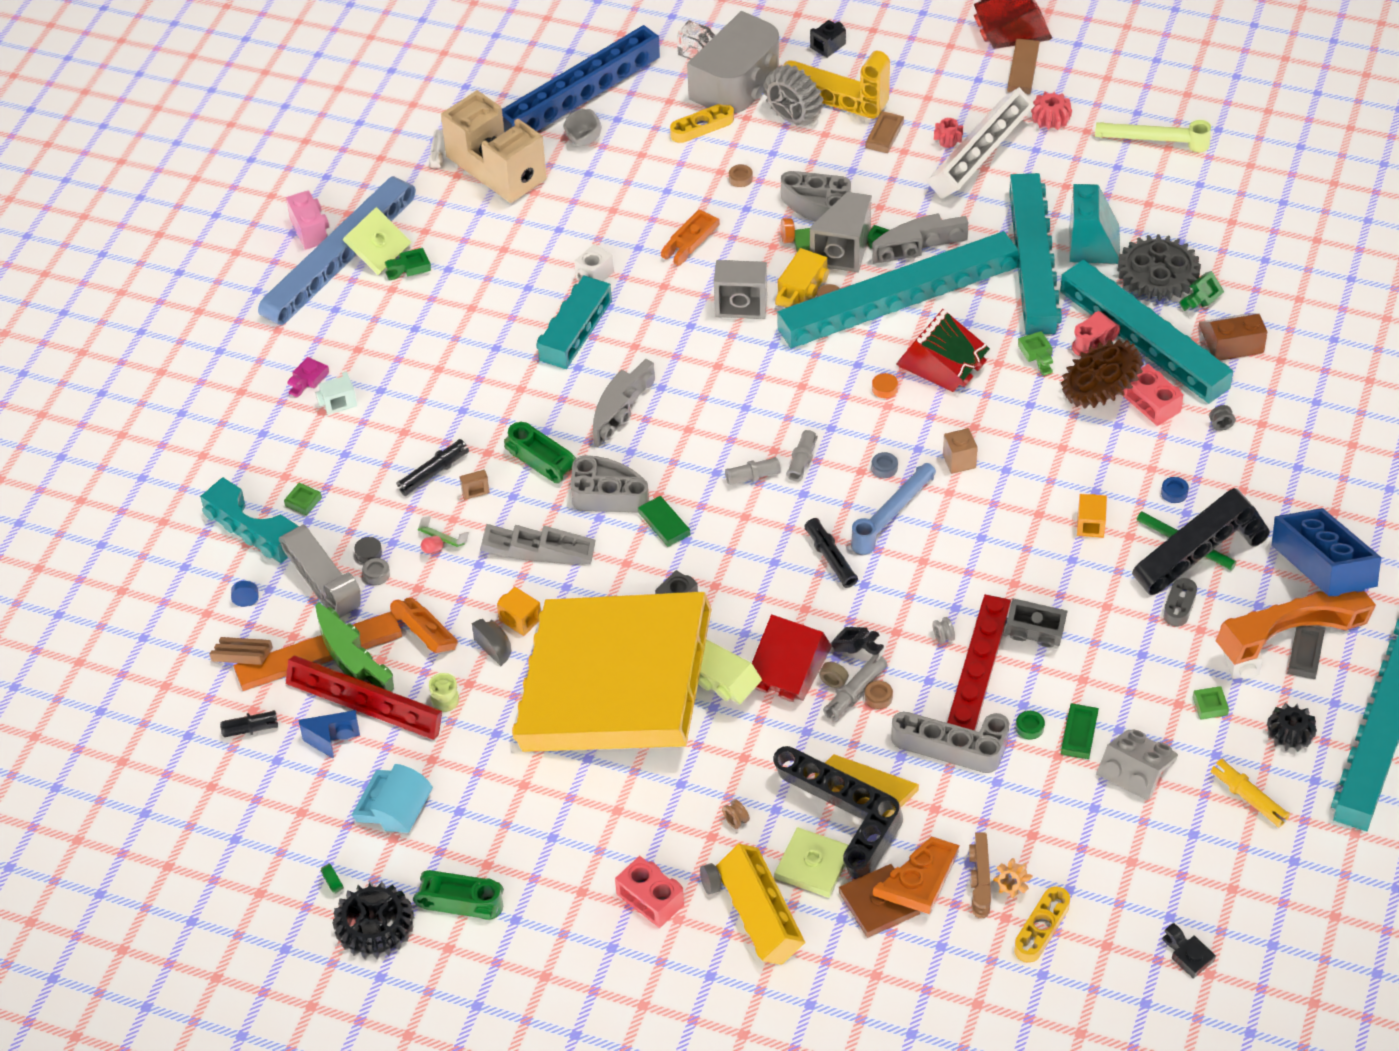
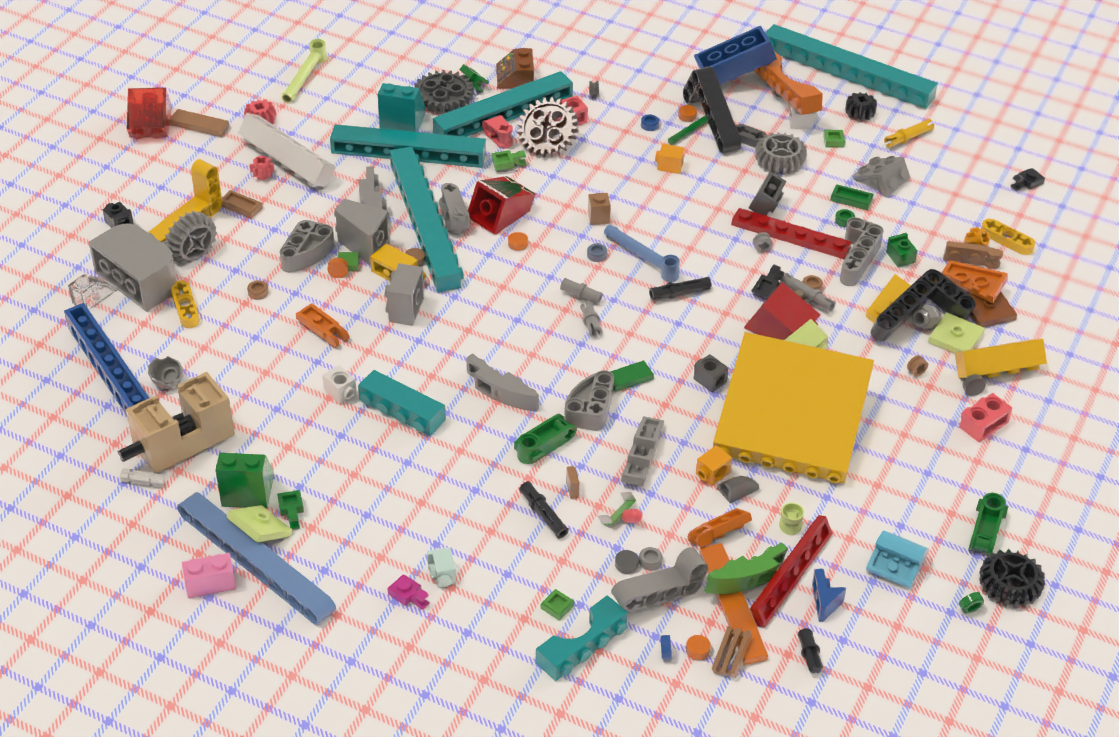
camera: 85 degrees left, 5 degrees down
none -> green slope [215,452,274,509]
none -> light grey piece [439,183,470,234]
none -> orange tile [686,635,711,660]
none -> light grey gear [755,132,807,175]
none -> green brick [886,232,918,267]
none -> light grey rock [912,304,942,330]

